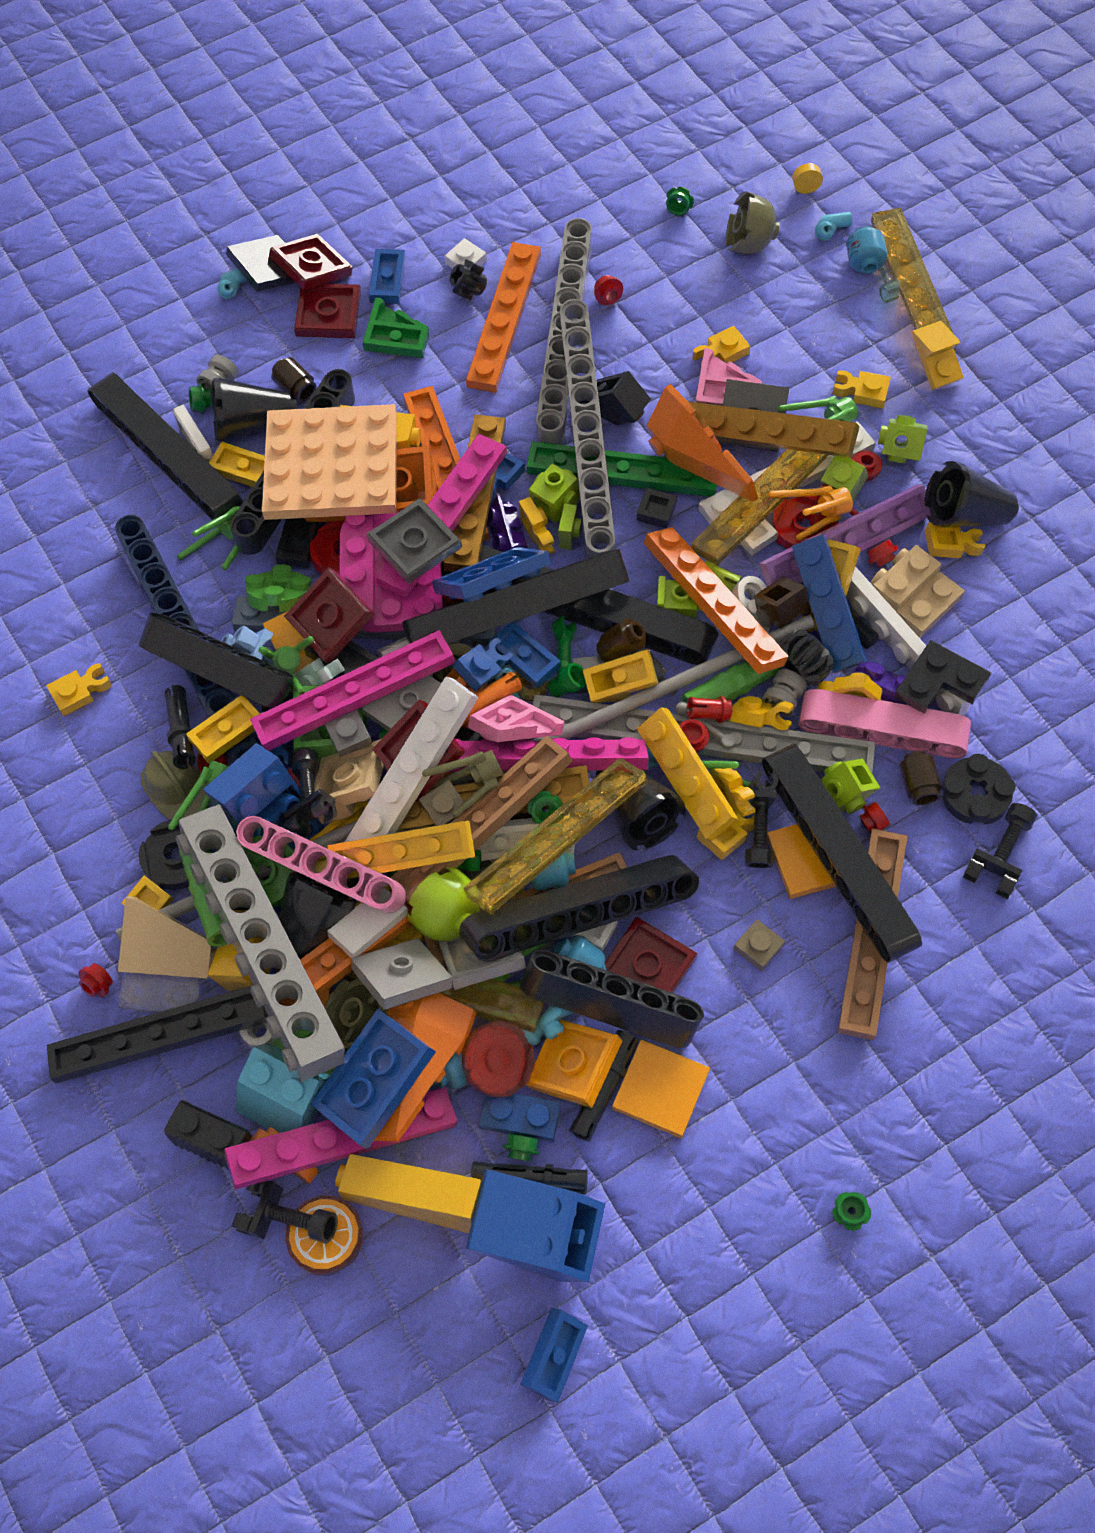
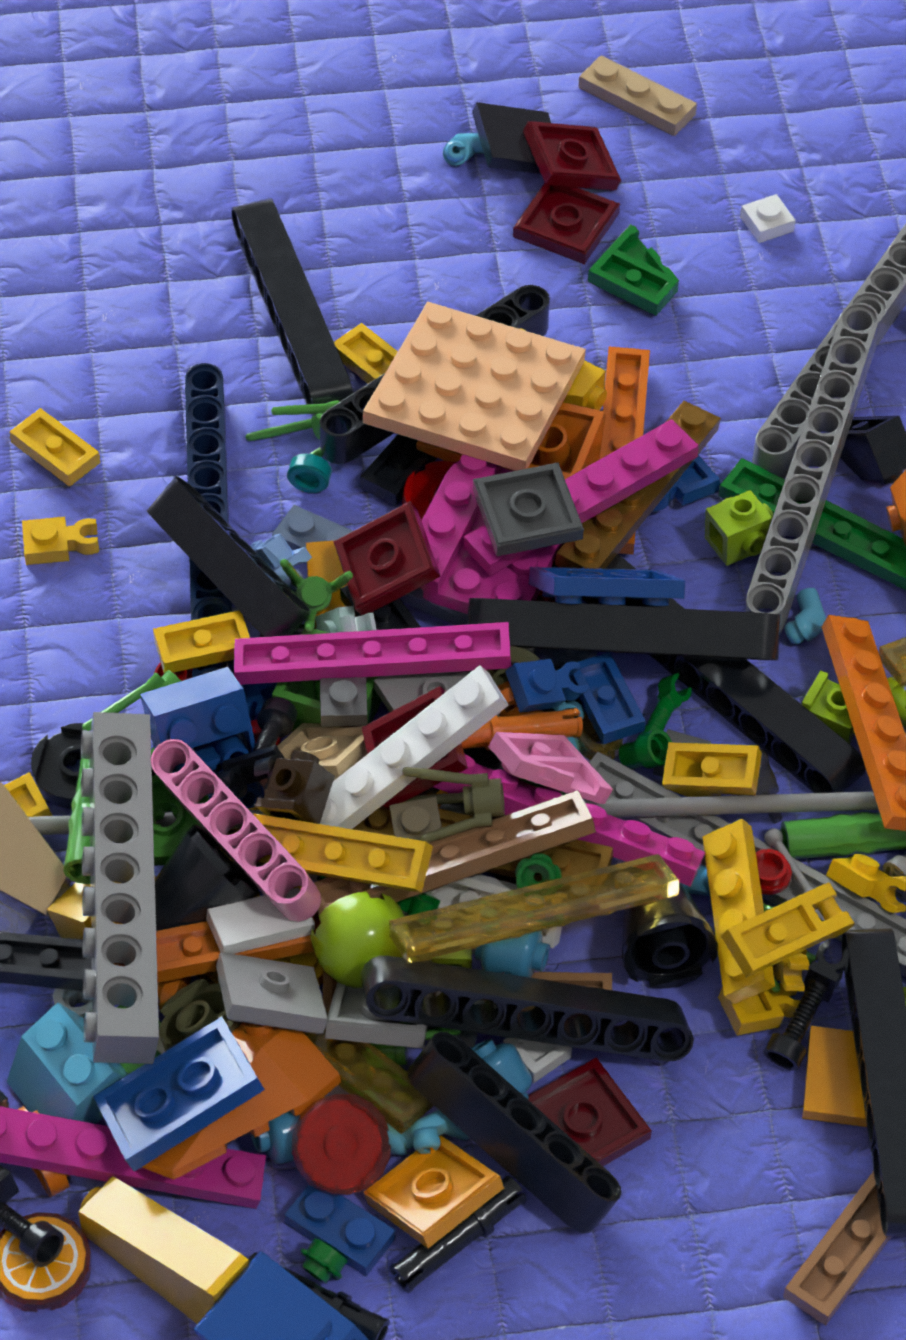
camera: 20 degrees right, 10 degrees down
olive piece [141,750,206,820] -> none
black pin [164,685,196,769] -> none
white tile [173,404,213,463] -> none
green plate [189,383,211,414] -> none
light grey wheel [196,354,239,397] -> none
black cone [212,377,297,441] -> none
bright green plate [245,564,311,612] -> none
dark brown brick [271,357,316,402] -> none
blue plate [369,249,406,304] -> none
black gear [450,259,487,300] -> none
orange plate [466,242,541,393] -> none
dark purple hinge [486,494,528,552] -> none
yellow plate [519,497,555,555] -> none
lime plate [558,503,582,550] -> none
dark brown brick [596,619,646,662] -> none
light orange tile [612,1039,710,1139] -> none
black plate [636,488,677,528] -> none
red pin [686,696,733,723] -> none
dark tan plate [733,919,785,972] -> none
none -> yellow plate [9,408,101,487]
none -> dark brown brick [255,751,335,824]
none -> teal tile [287,454,332,493]
none -> tan plate [578,55,697,136]
none -> yellow plate [721,882,855,978]
none -> medium azure arm [785,588,826,644]

